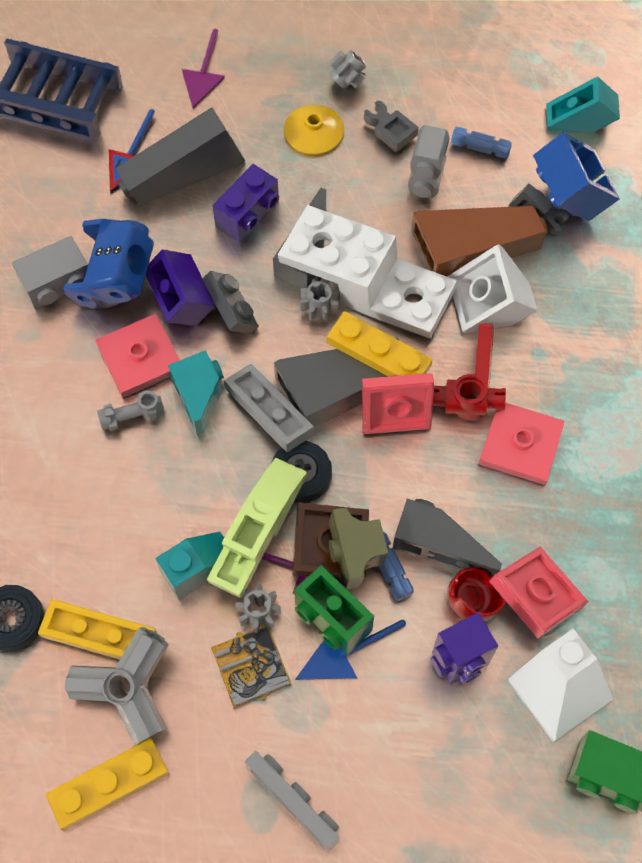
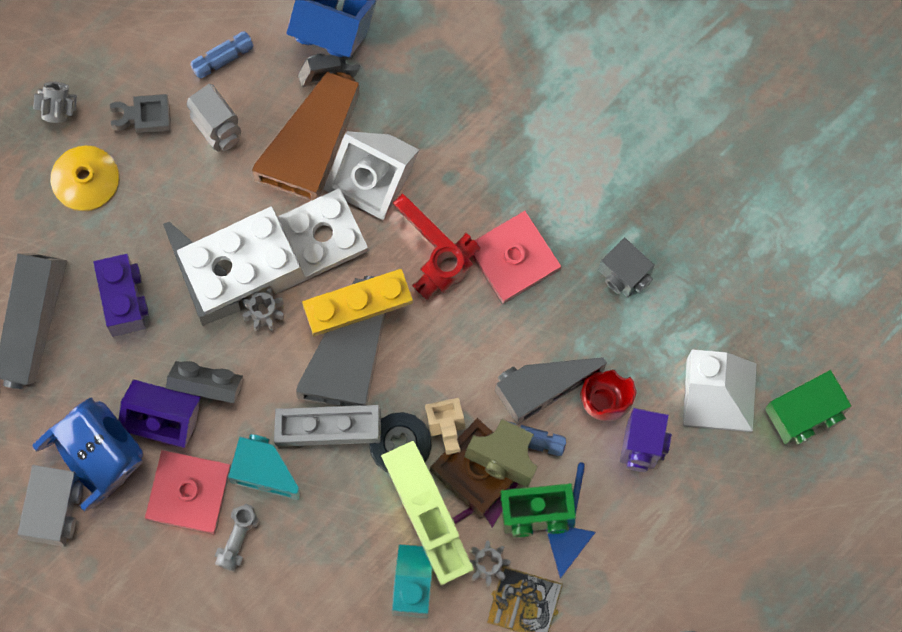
camera: 55 degrees left, 10 degrees up
coral plate [362,373,434,434] -> none
coral plate [489,546,589,639] -> none
none -> tan plate [425,398,466,455]
none -> dark grey brick [598,237,655,297]

